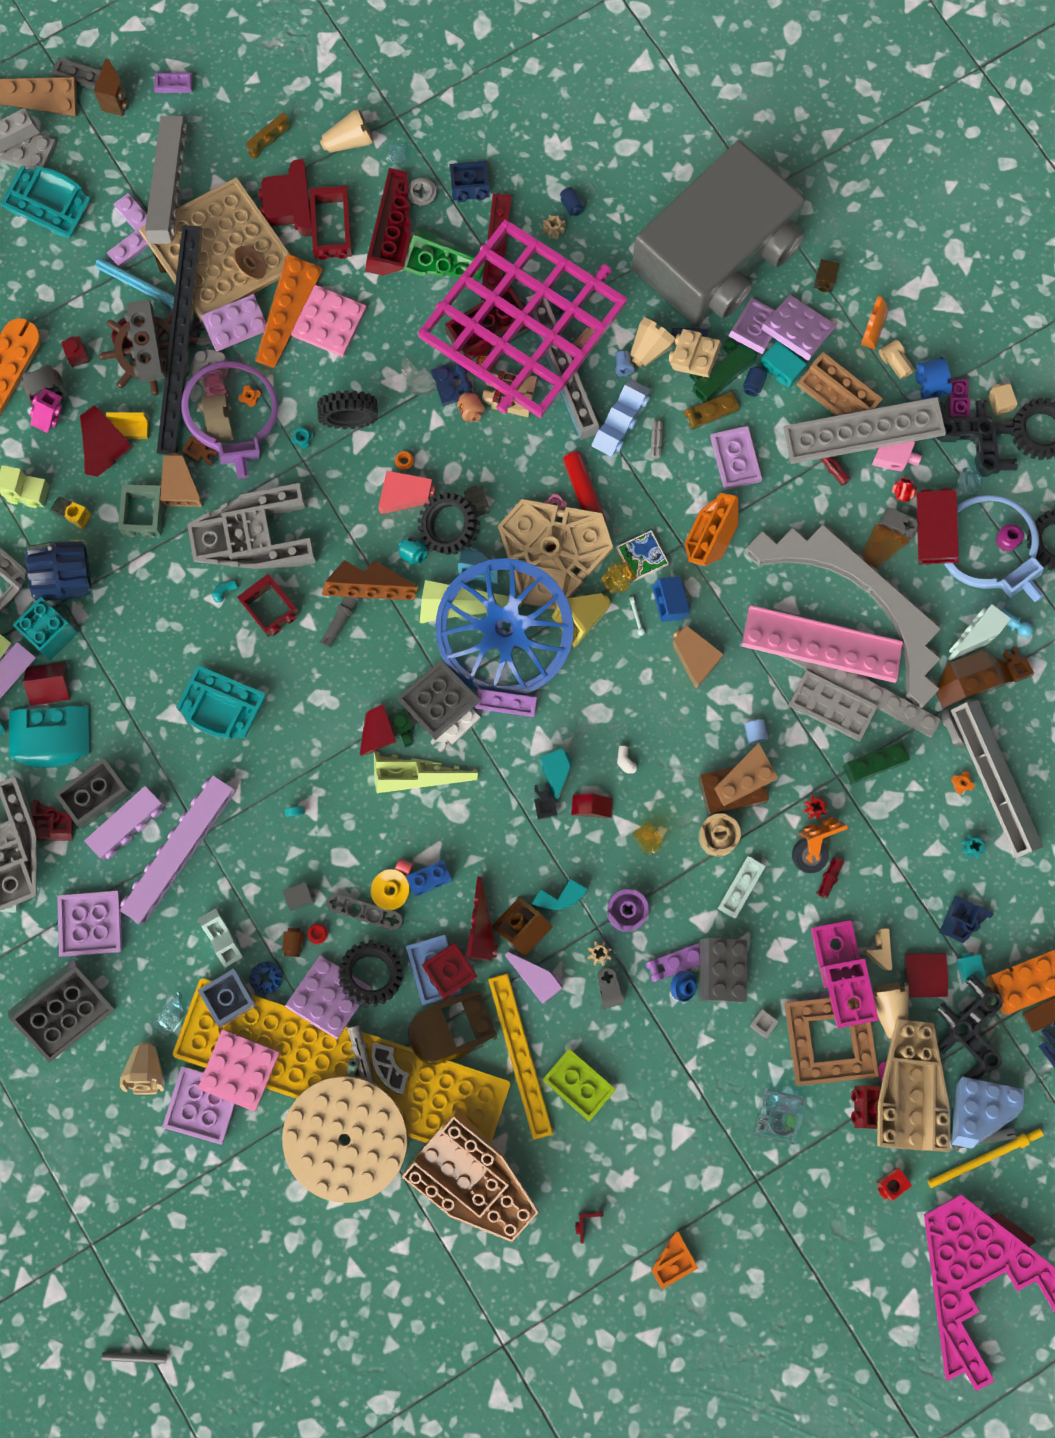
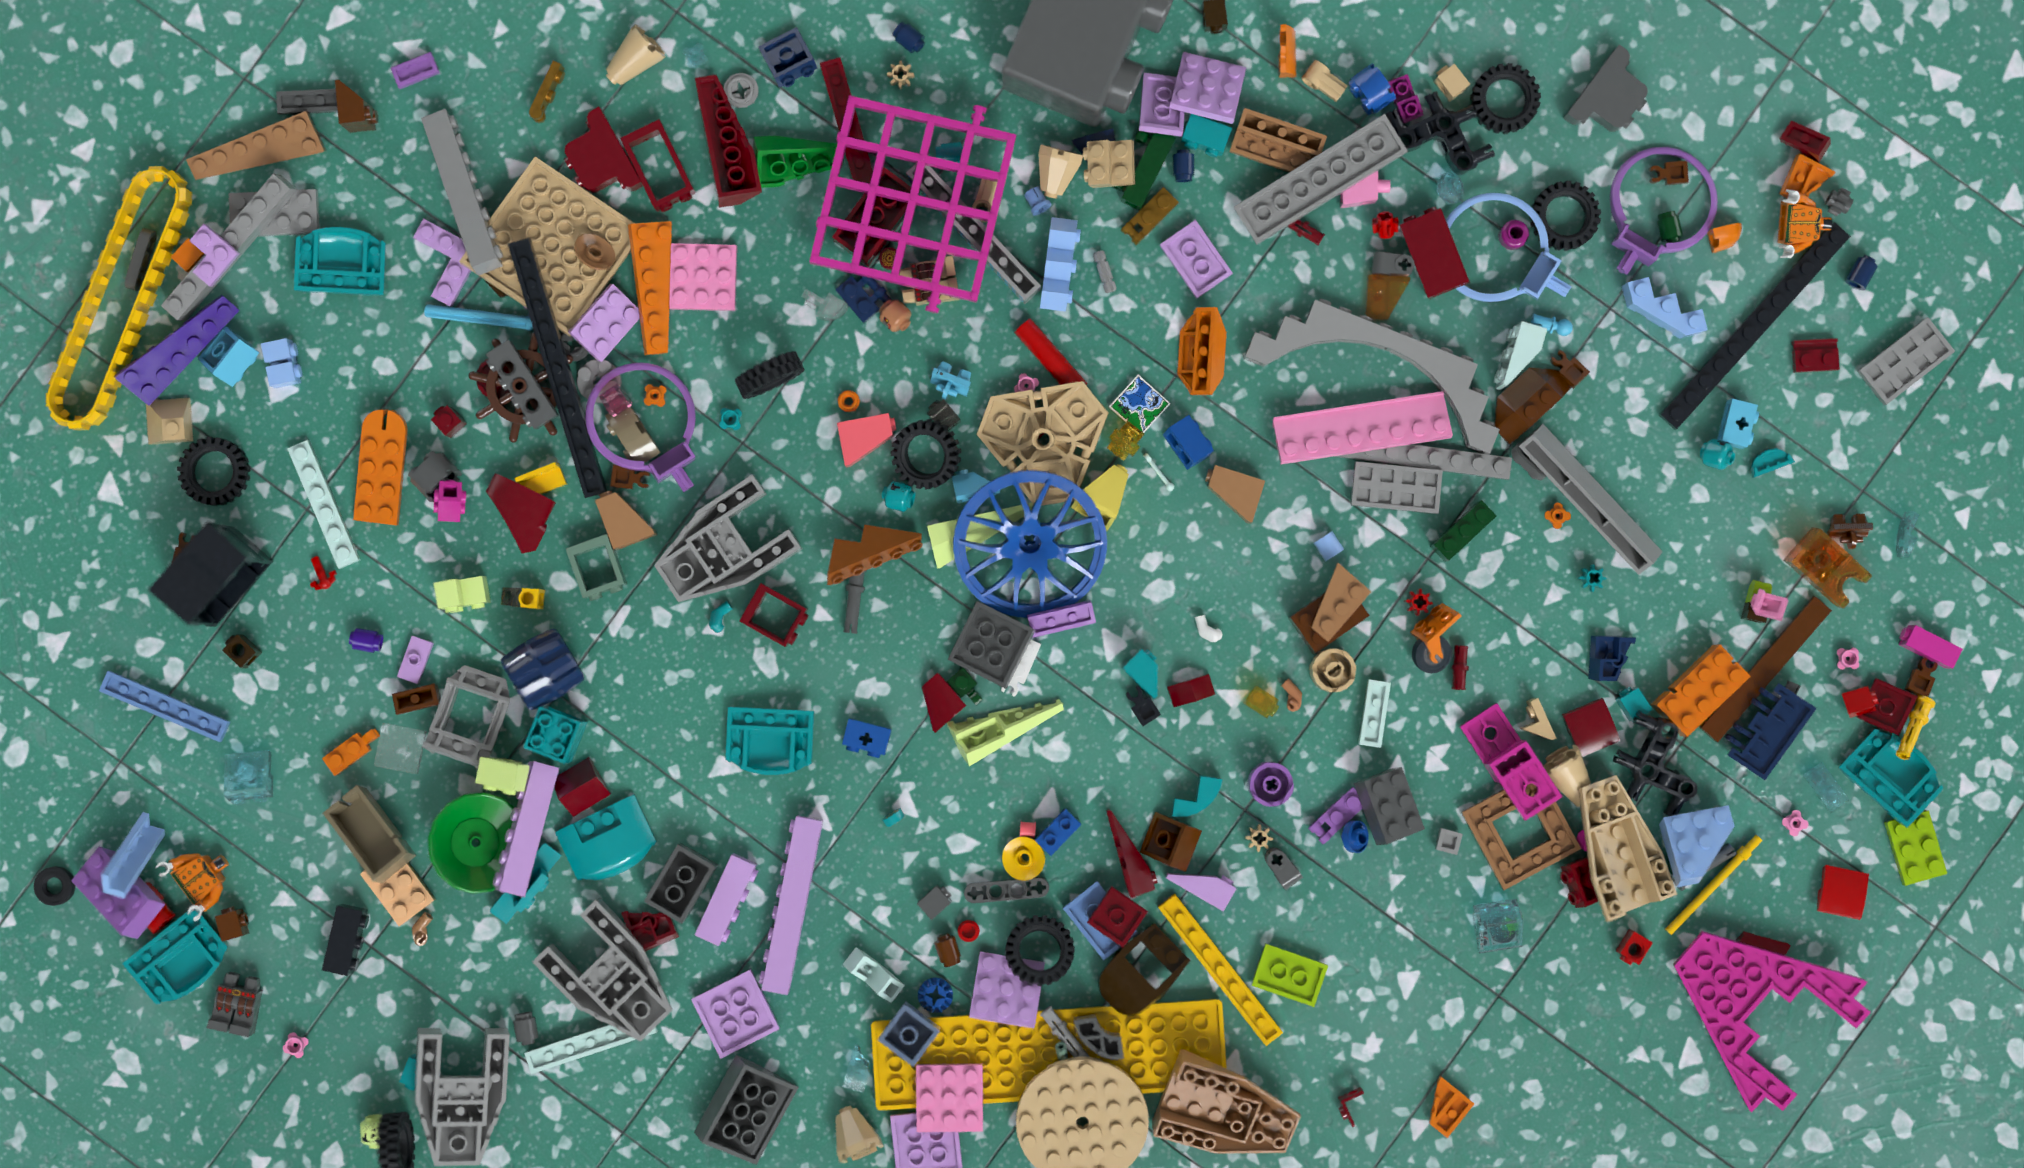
camera: 20 degrees left, 10 degrees up
none -> blue brick [842,718,892,758]
none -> medium azure hips [930,361,971,400]
none -> nougat arm [1281,678,1302,712]

